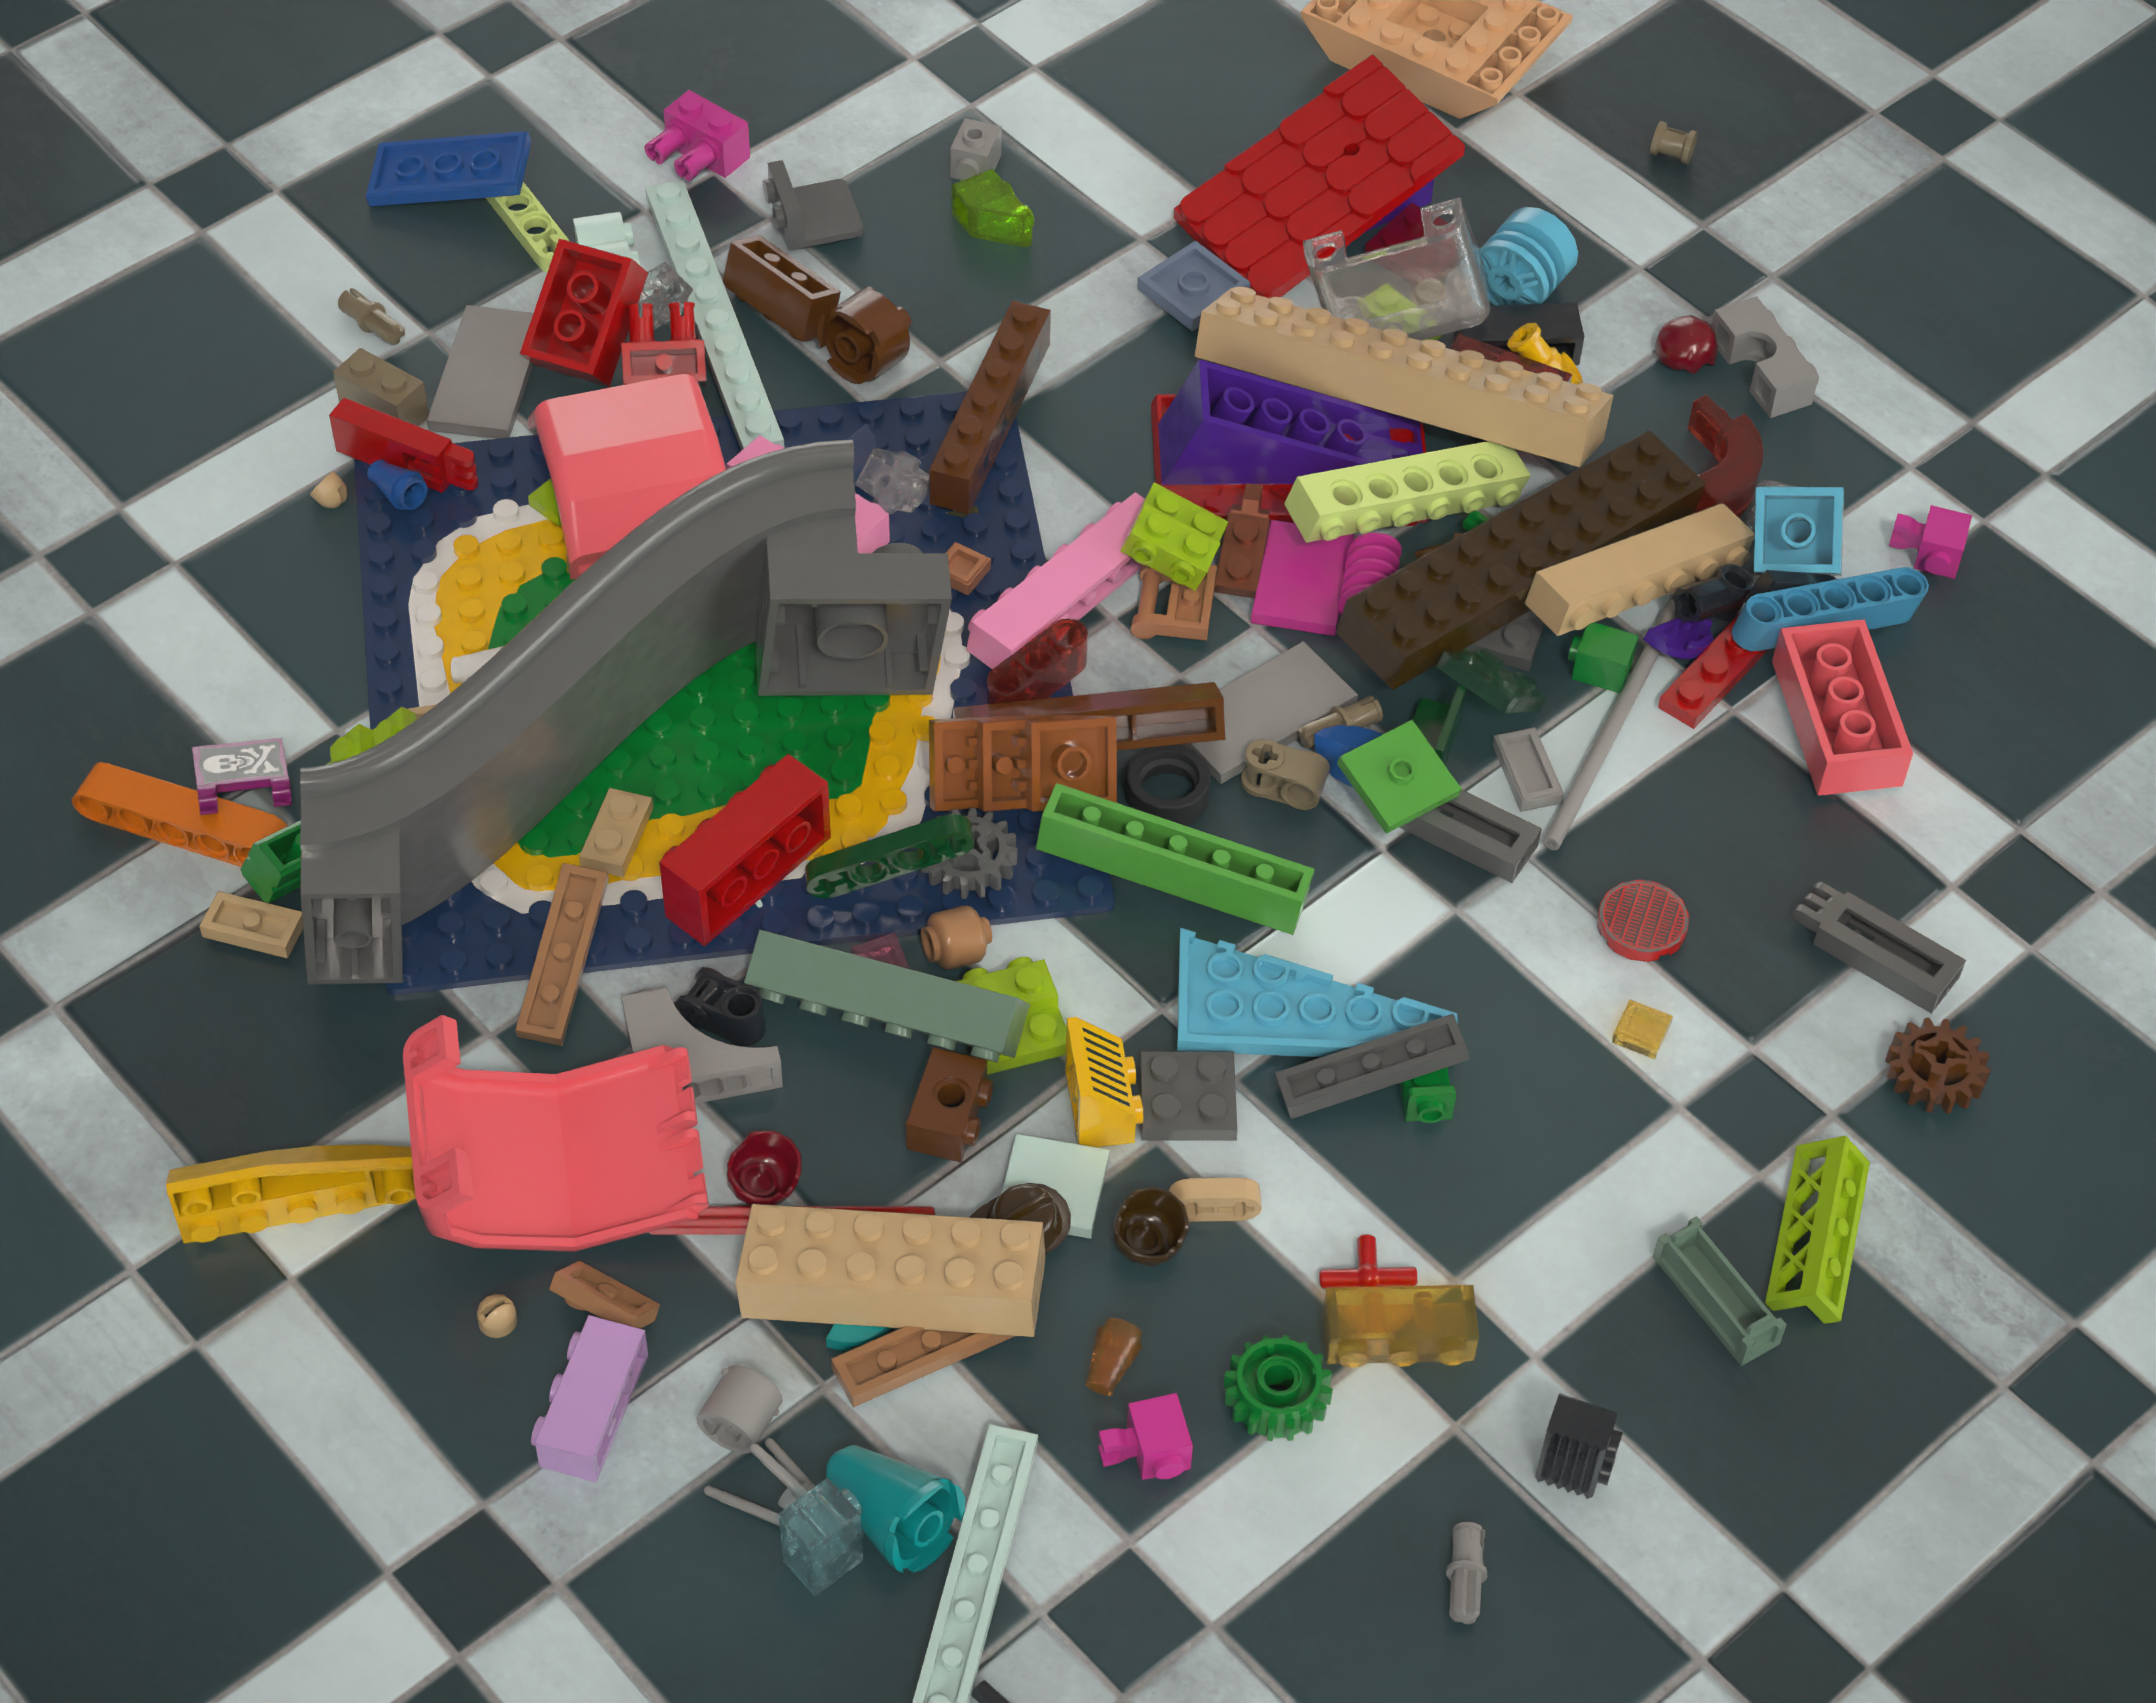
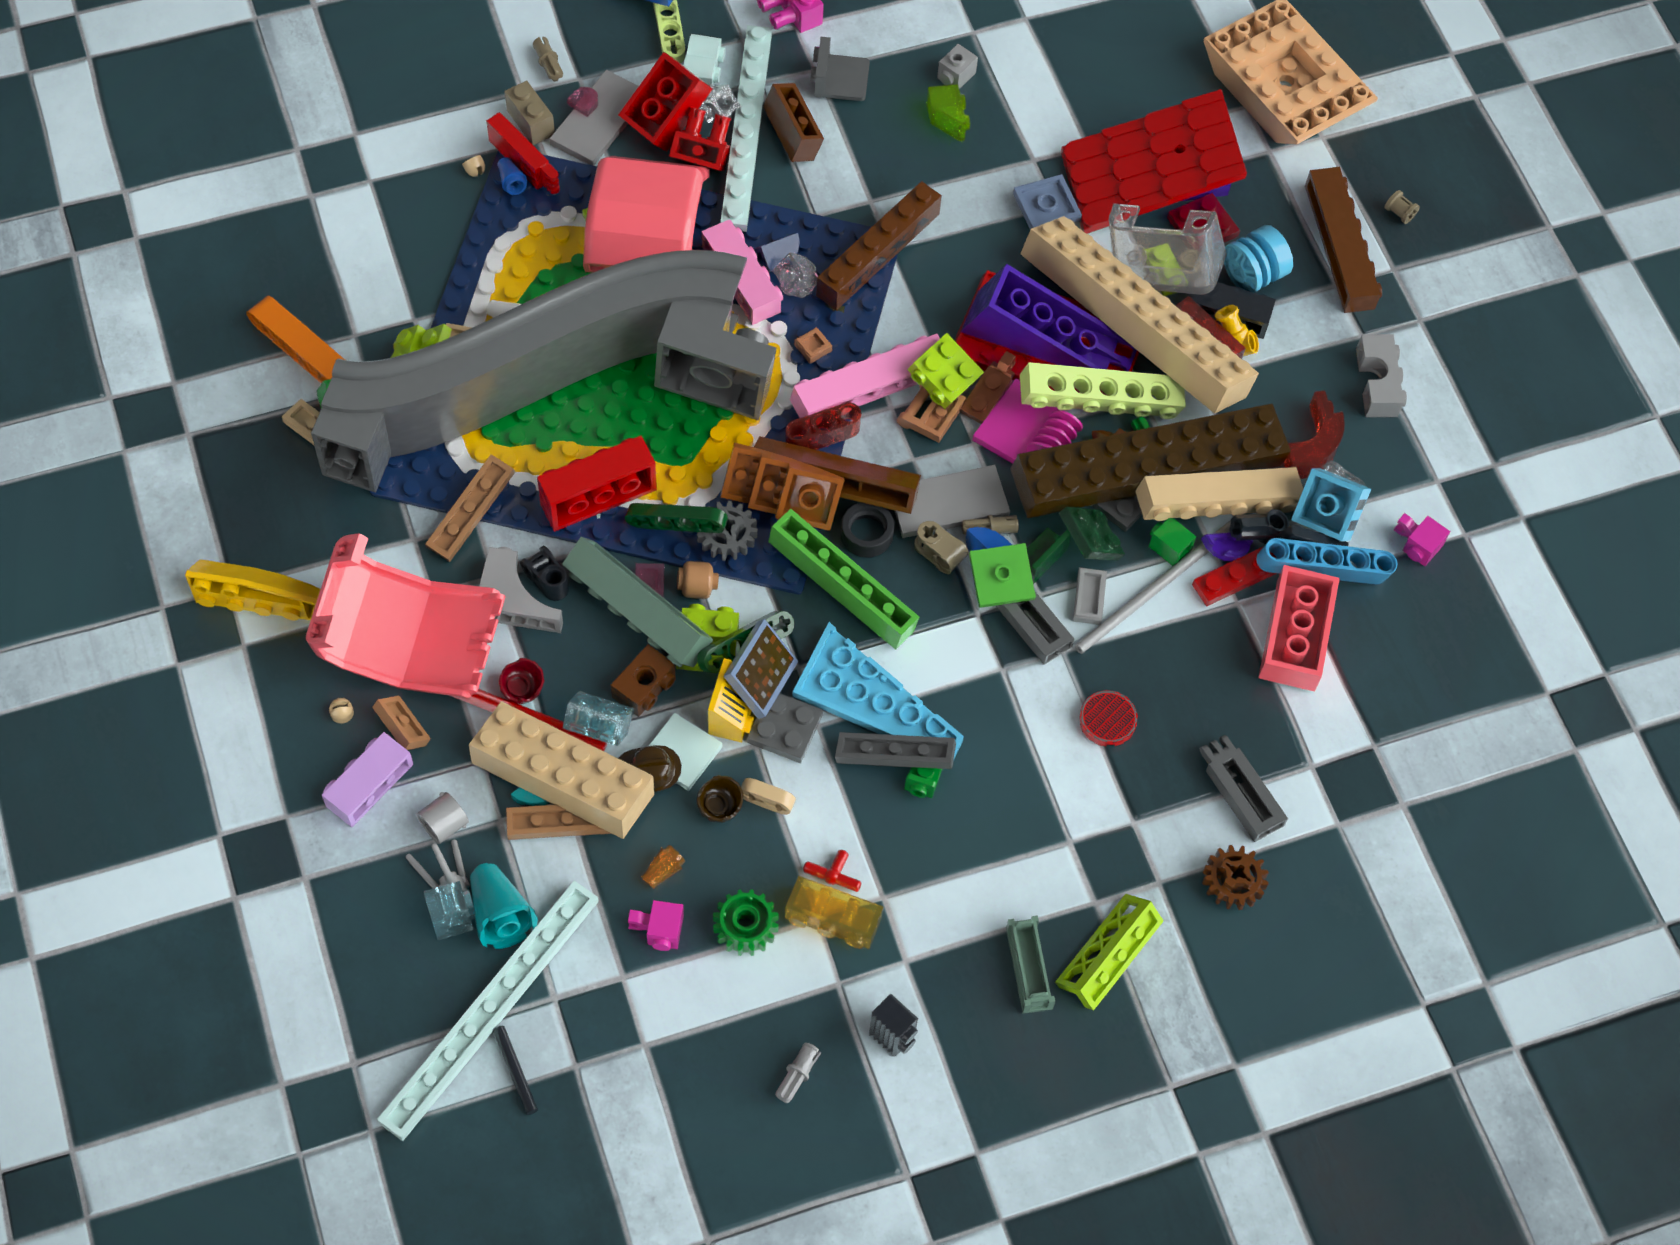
camera: 20 degrees right, 10 degrees up
flag [192,738,292,815] -> none
tan plate [579,788,653,877] -> none
reddish brown brick [817,287,911,384] -> none
clear yellow tile [1611,1000,1673,1059] -> none
dark red hair [1655,315,1718,374] -> none
none -> clear light blue brick [563,691,634,746]
none -> clear pink tile [567,87,599,117]
none -> dark green beam [697,611,794,673]
none -> tile [723,619,798,719]
none -> reddish brown brick [1305,167,1382,313]

